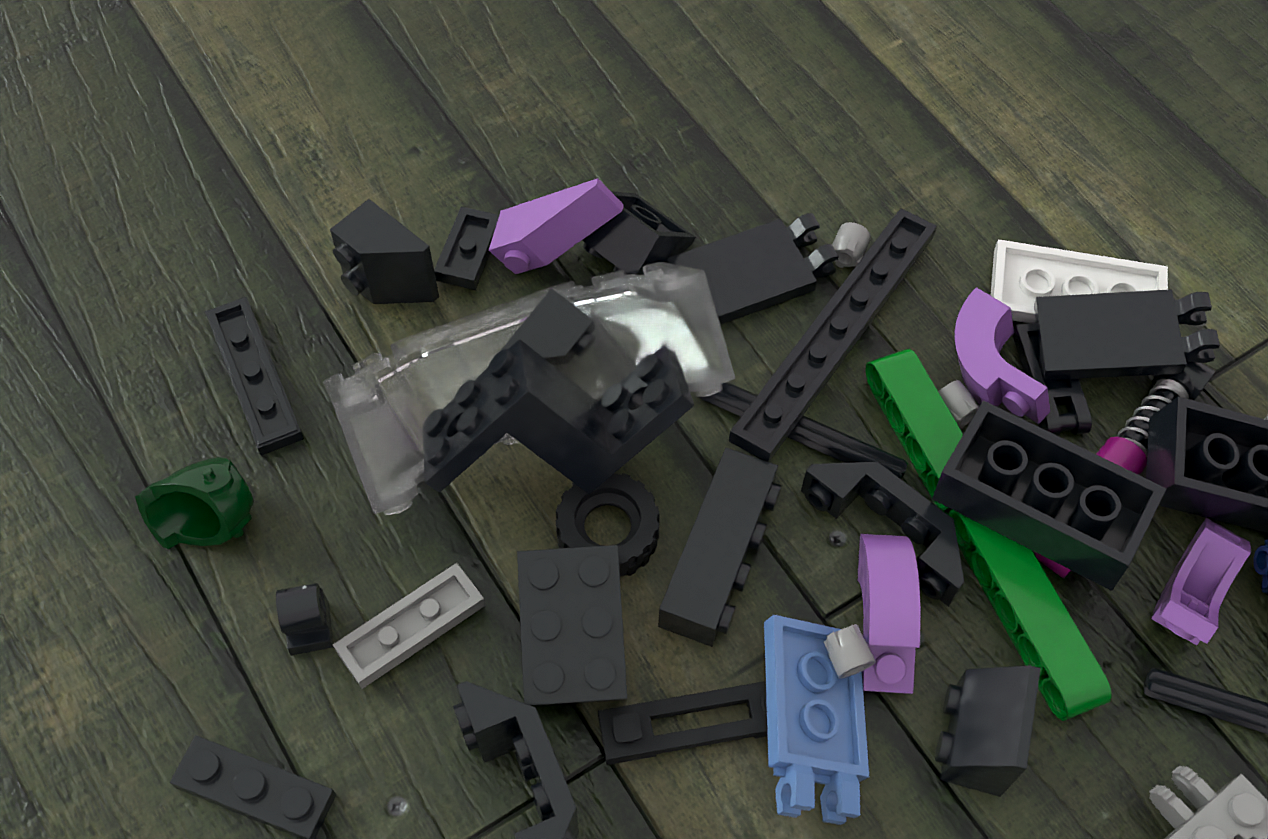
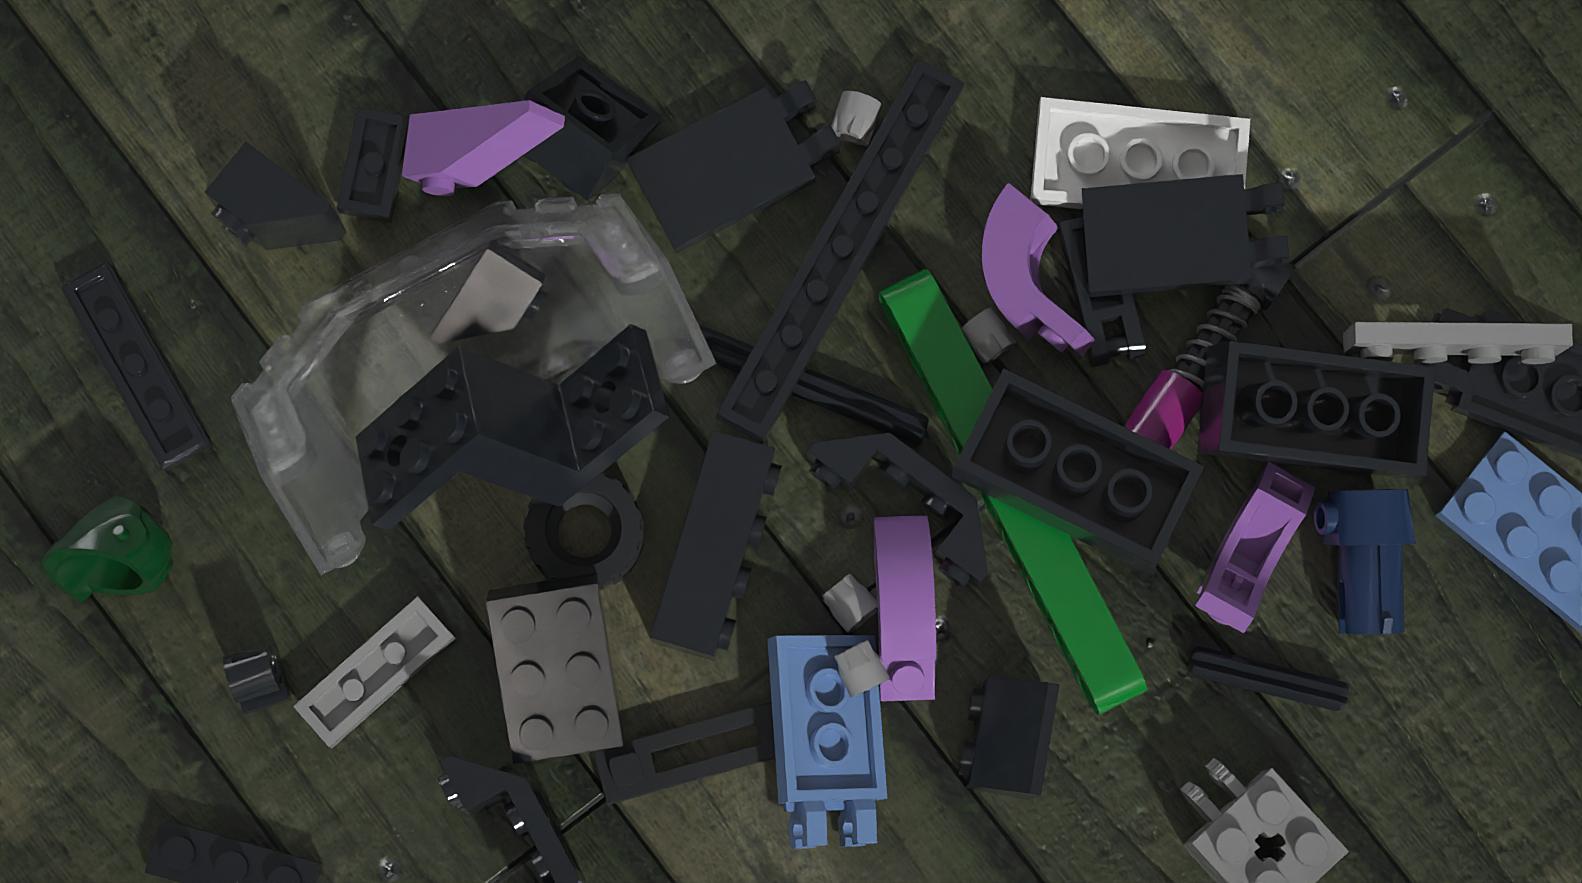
camera: 10 degrees left, 20 degrees up
none -> light grey hose [823,573,878,634]

